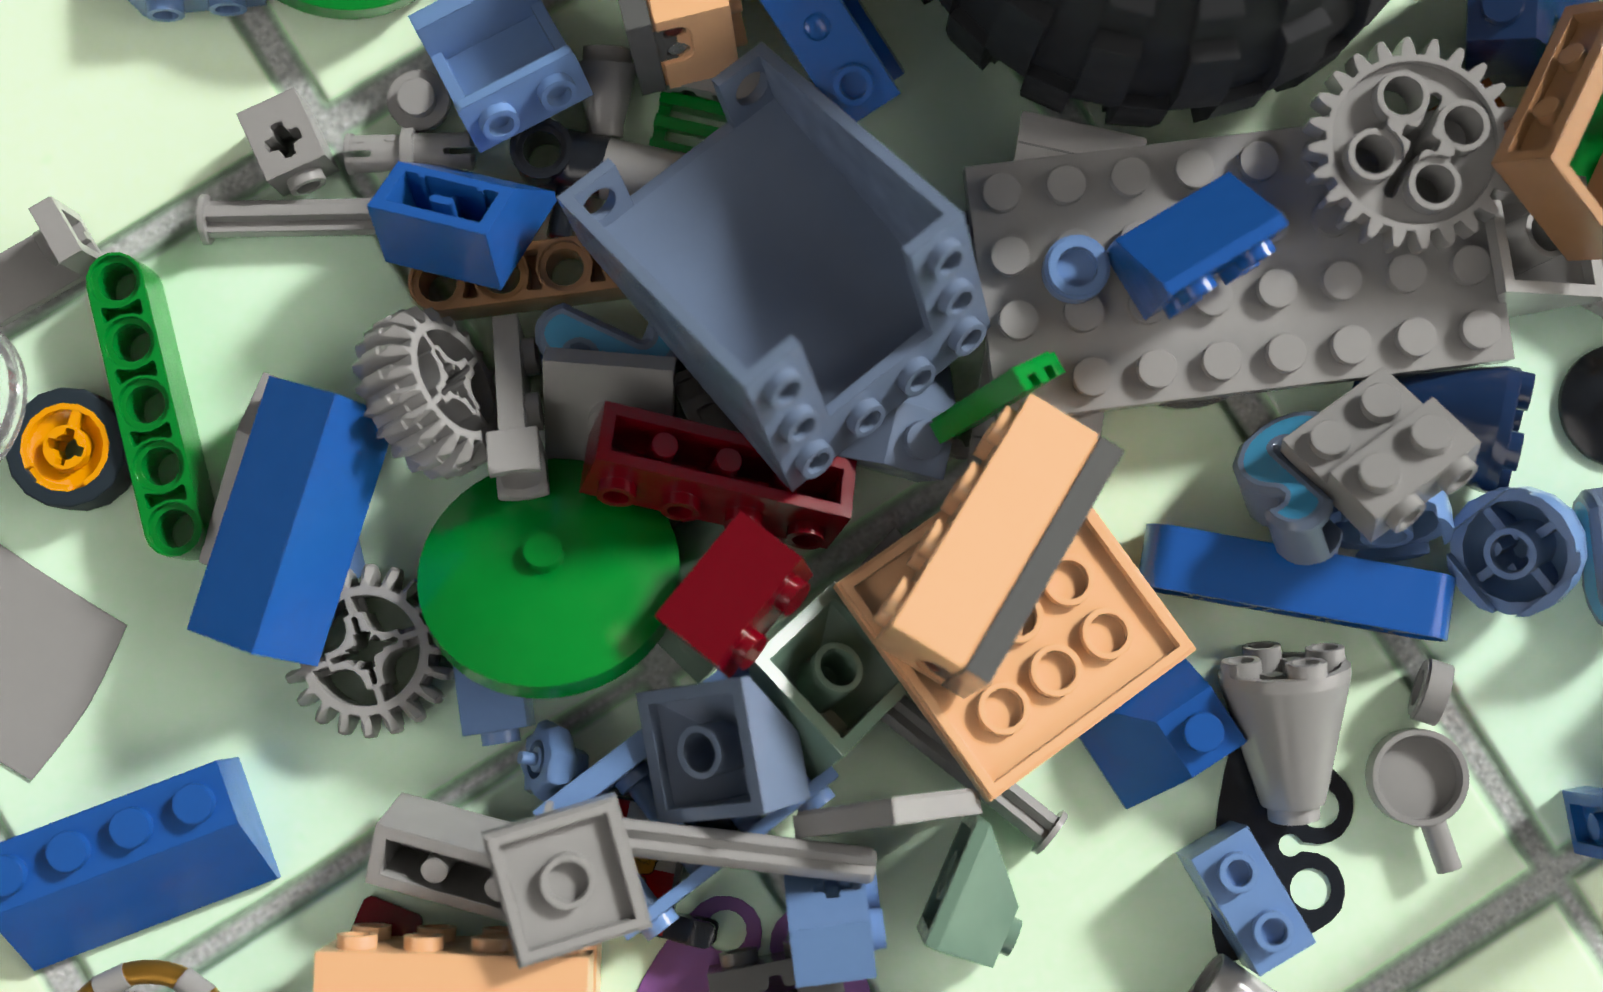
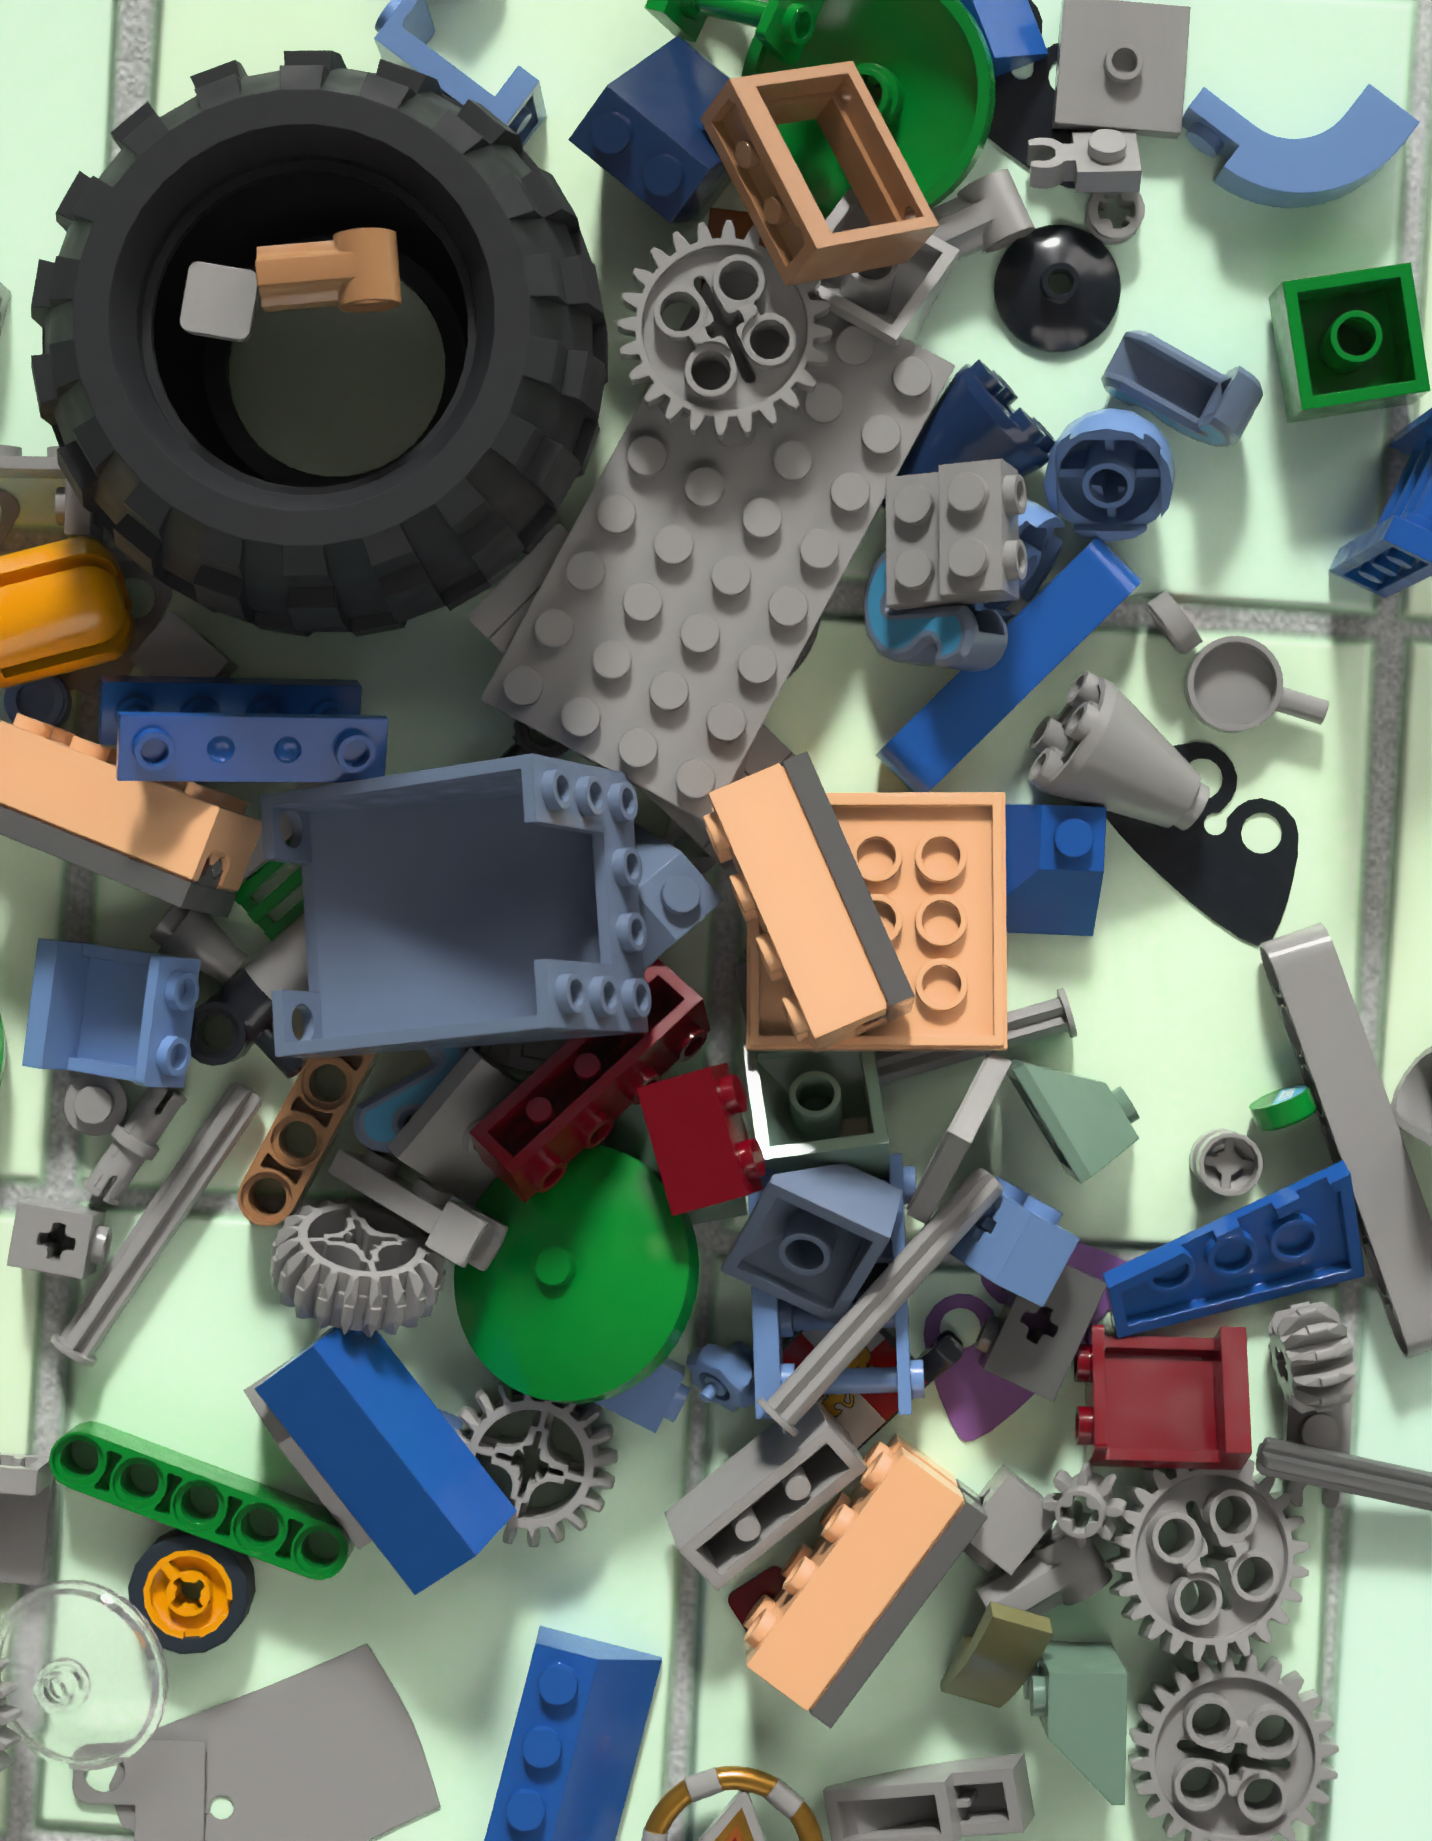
camera: 60 degrees left, 5 degrees up
blue slope [367,161,557,290] -> none
light grey plate [482,792,653,969] -> none
green tile [929,351,1066,444] -> none
medium blue tile [1041,235,1110,304] -> none
blue slope [1106,172,1289,320] -> none
medium blue brick [1175,820,1317,976] -> none

